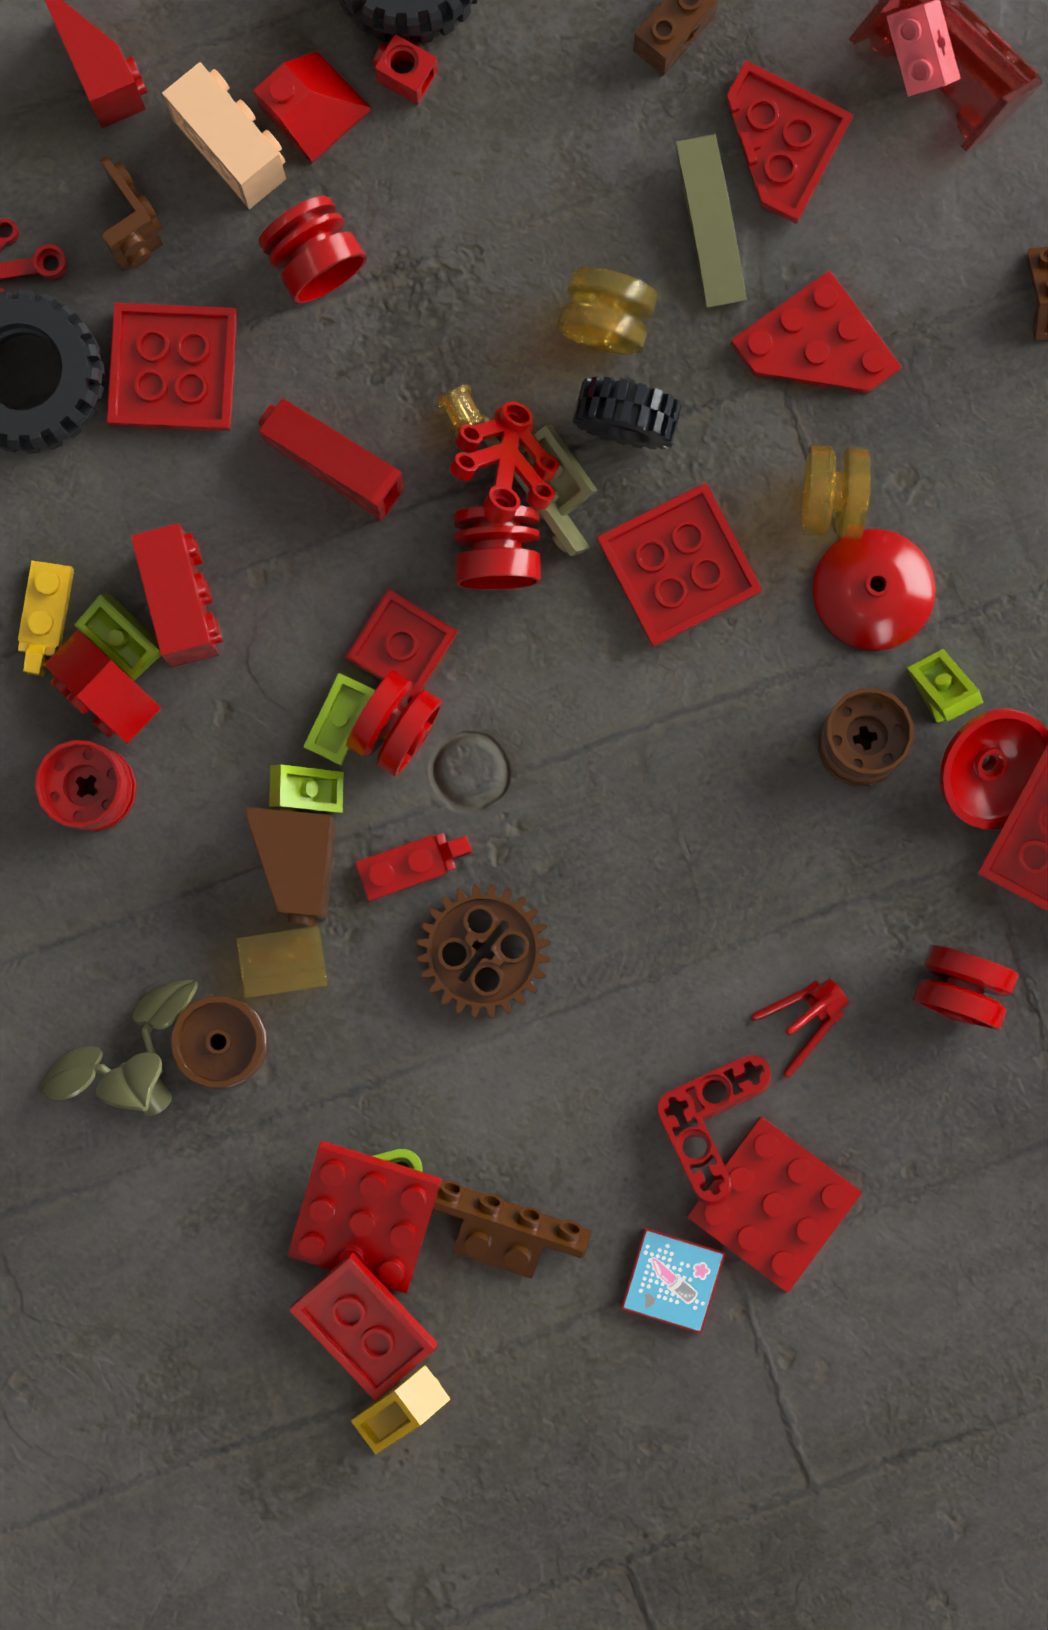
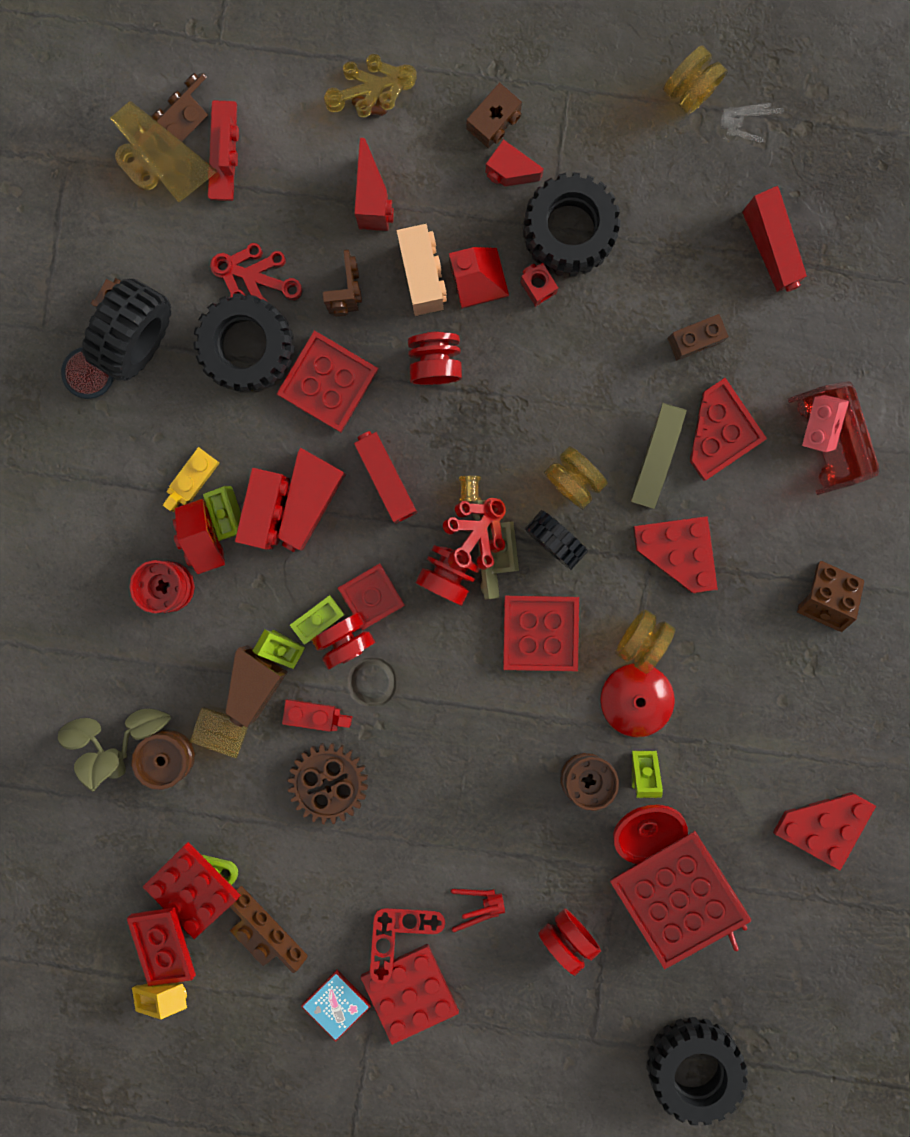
camera: 20 degrees right, 5 degrees up
none -> red slope [278,448,346,552]

